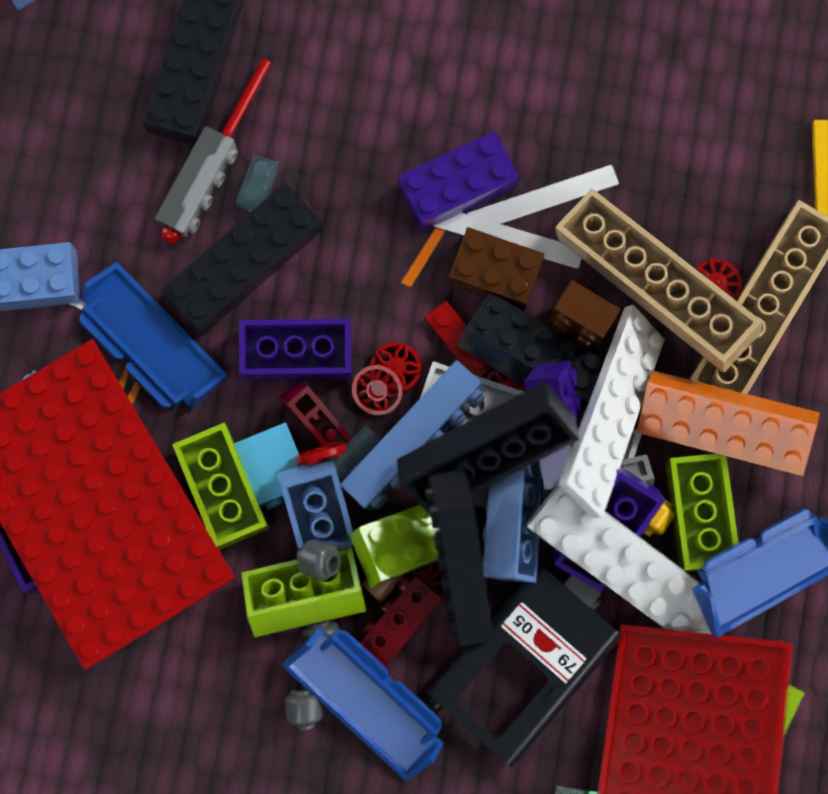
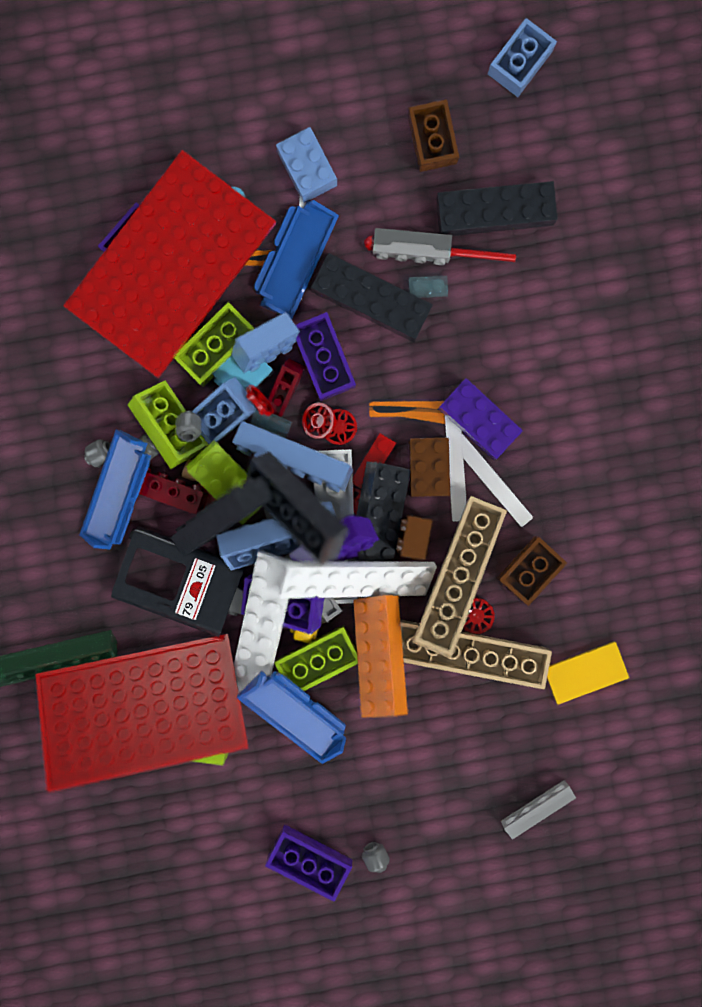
camera: 70 degrees right, 10 degrees up
none -> medium blue brick [231,313,299,373]
none -> orange sticker [369,401,445,417]
none -> reddish brown brick [408,99,459,172]
none -> reddish brown brick [497,536,567,606]

